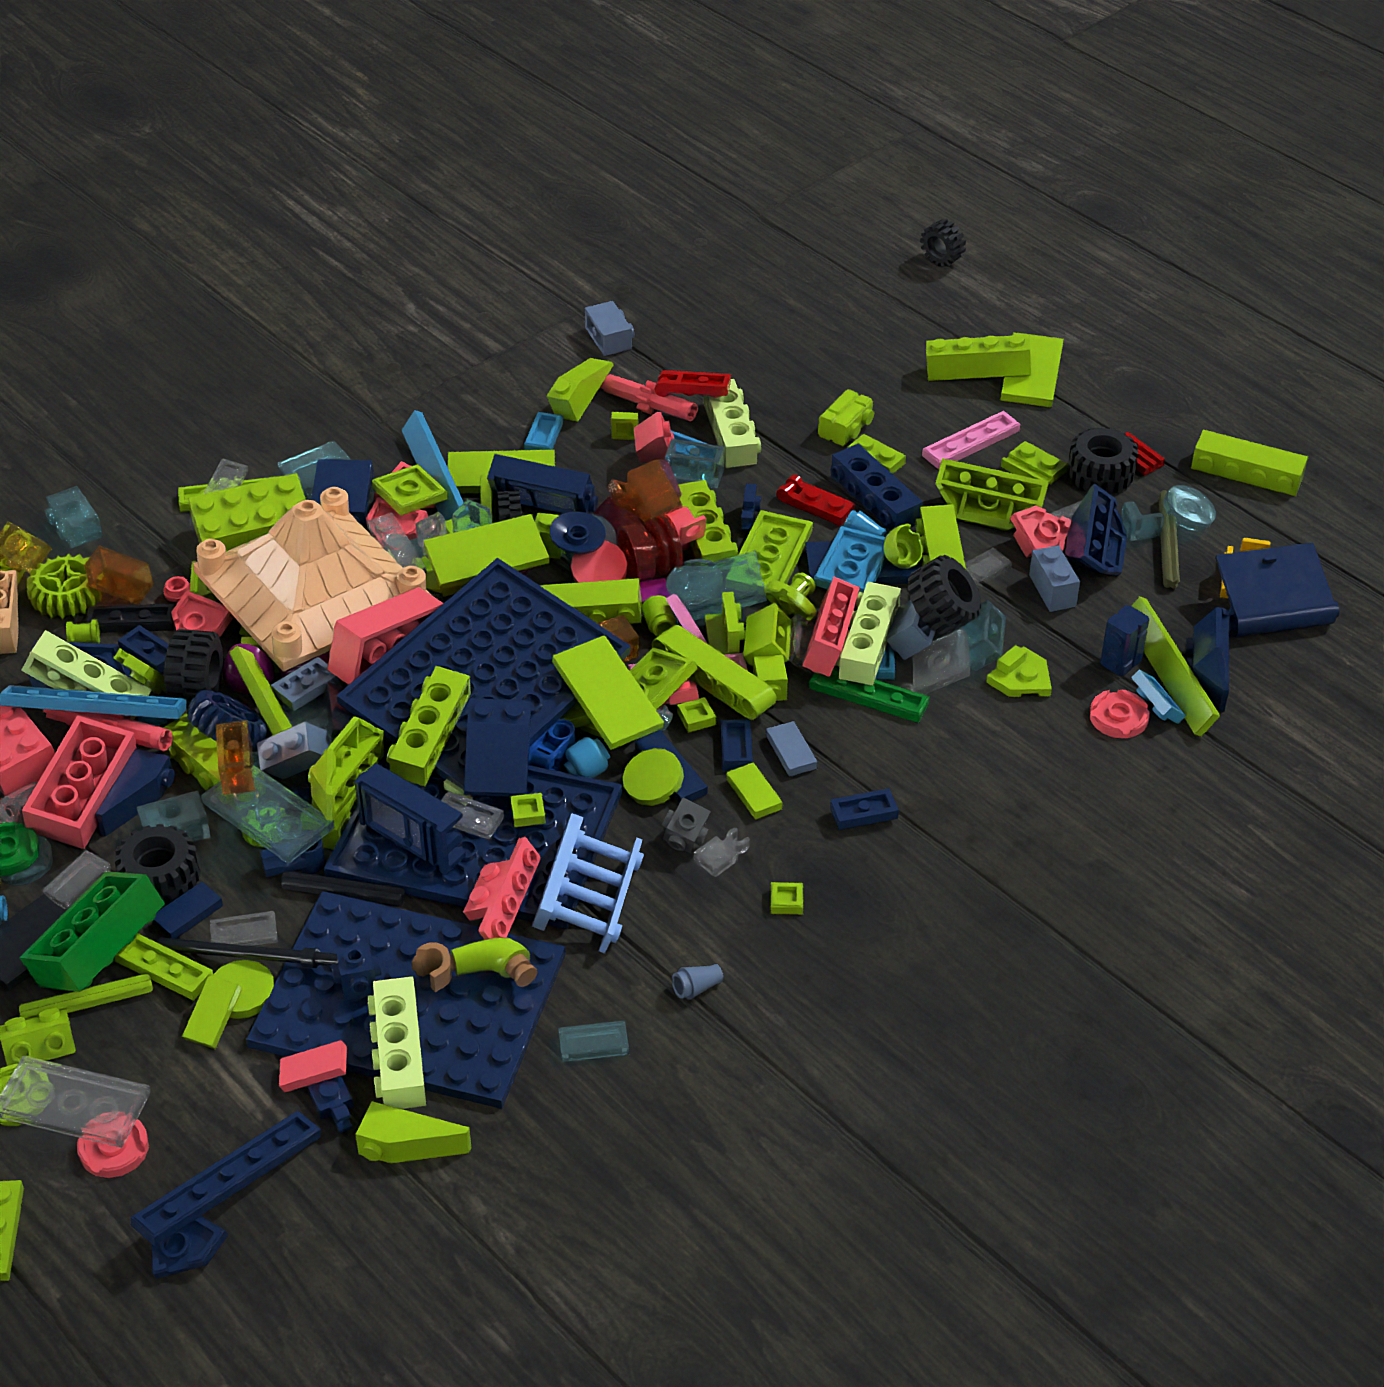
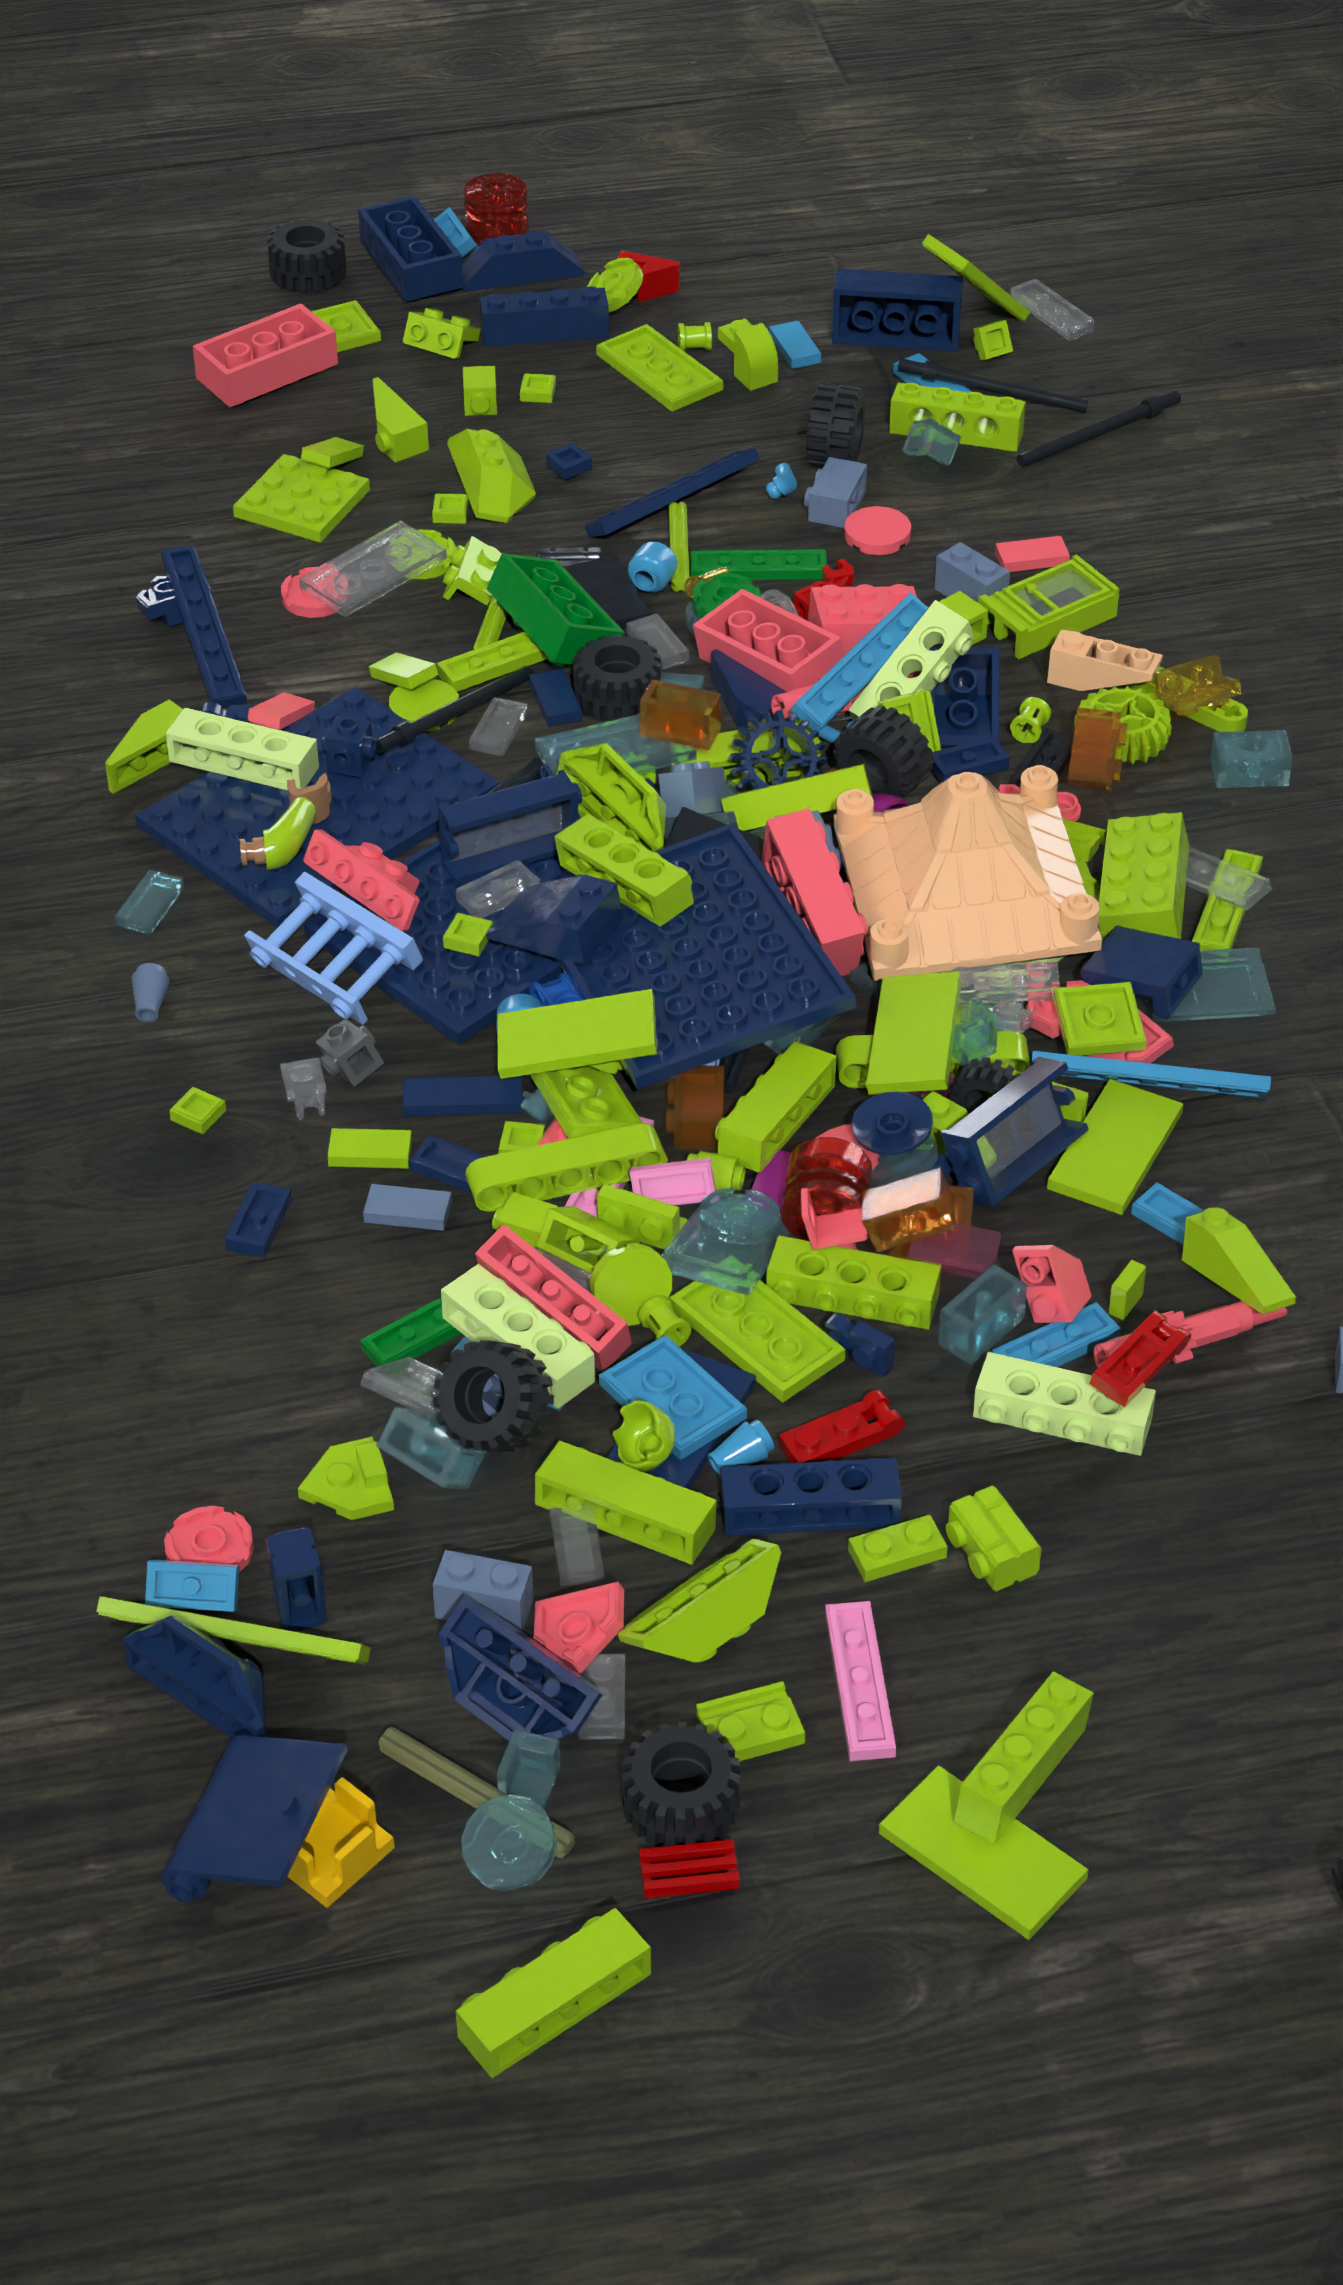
camera: 120 degrees right, 0 degrees up
lime tile [623,748,684,806] -> none

